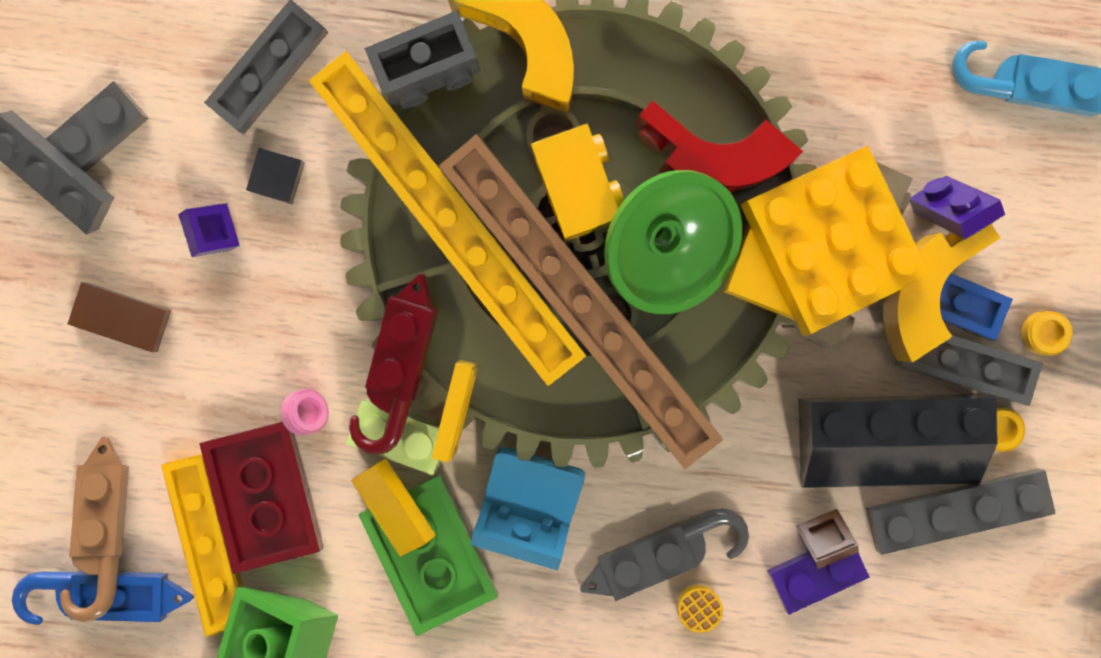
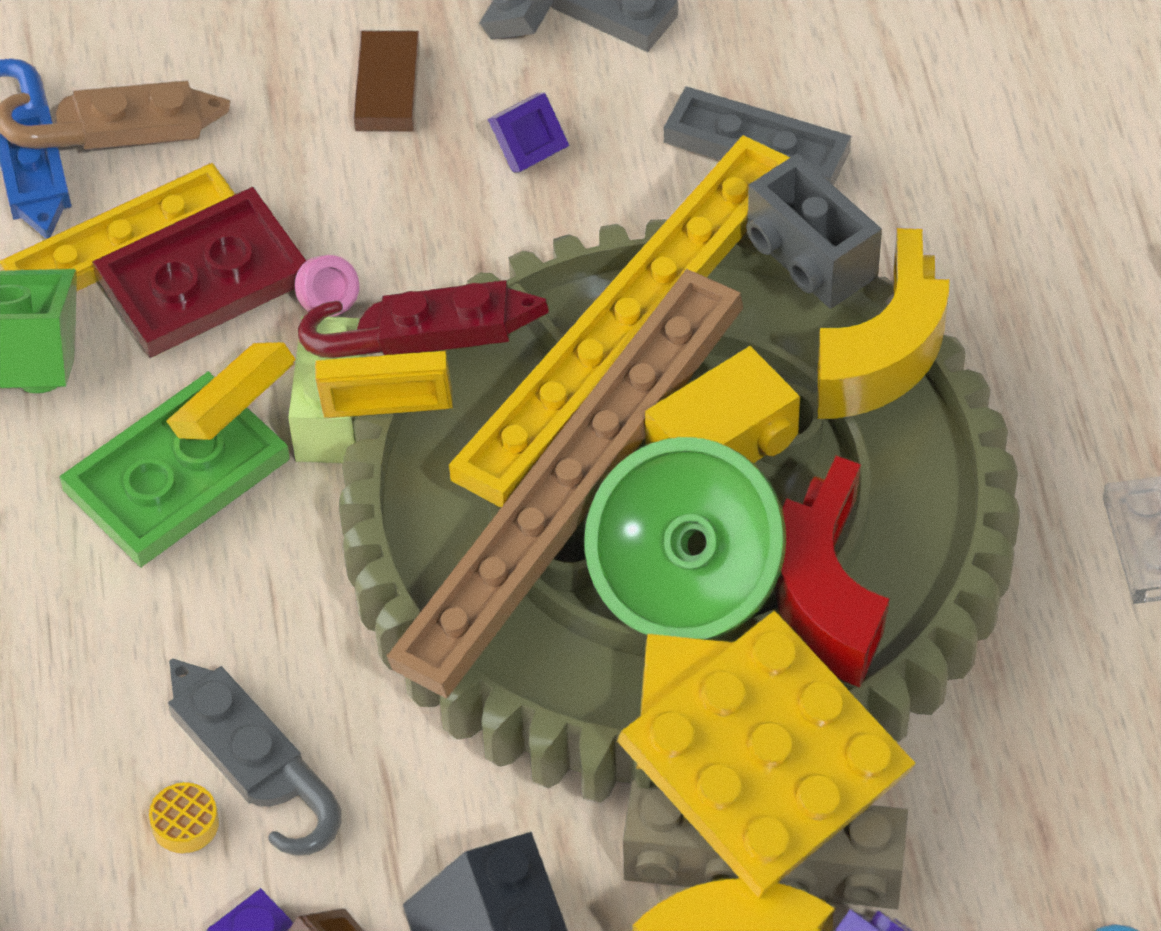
camera: 75 degrees right, 35 degrees down
black tile [246,147,305,205] -> none
dark azure bracket [470,447,585,571] -> none

